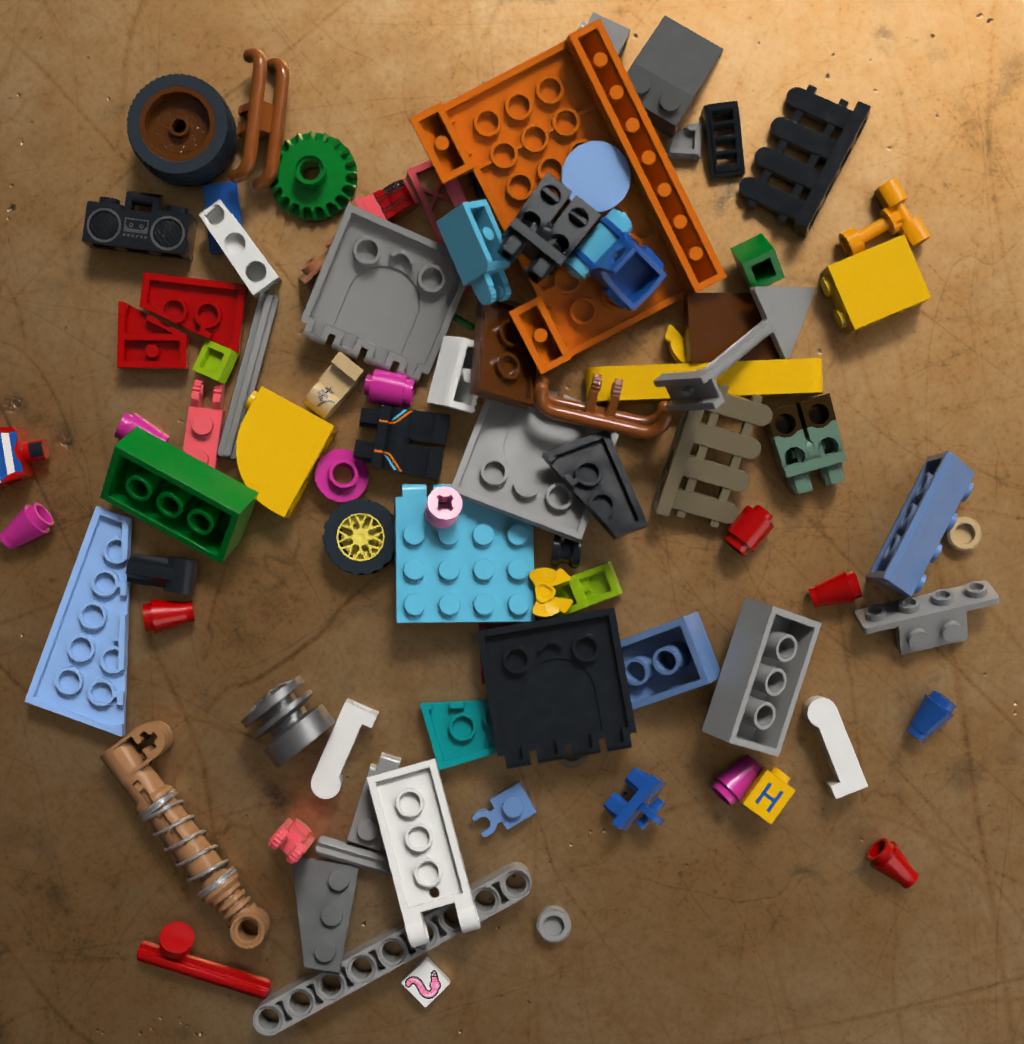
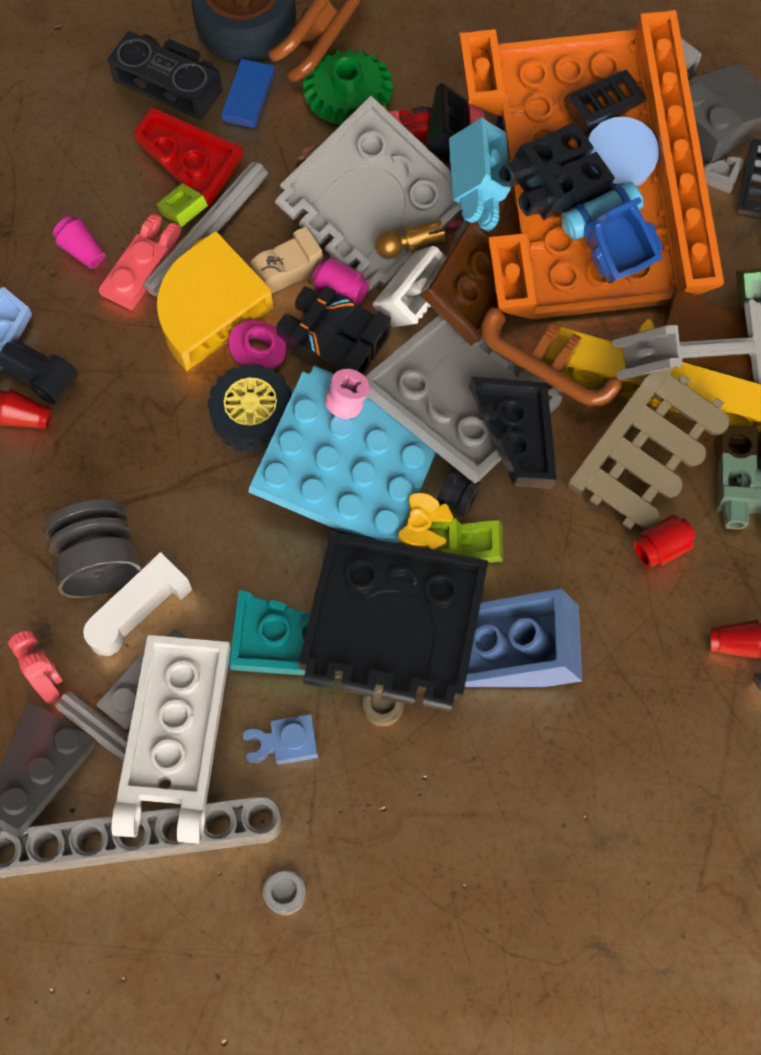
camera: 20 degrees right, 20 degrees down
green brick [100,426,259,564] -> none
red wing [117,301,189,370] -> none
white leg [199,199,281,298] -> none
white tile [401,955,451,1008] -> none
blue hips [603,767,665,831] -> none
light grey brick [701,598,822,757] -> none
dark pink cone [711,754,762,806] -> none
yellow brick [740,765,796,824] -> none
white leg [802,695,868,799] -> none
red cone [867,838,919,889] -> none
none -> pearl gold pin [374,218,446,259]
none -> black slope [426,83,468,163]
none -> black slope [565,69,647,135]

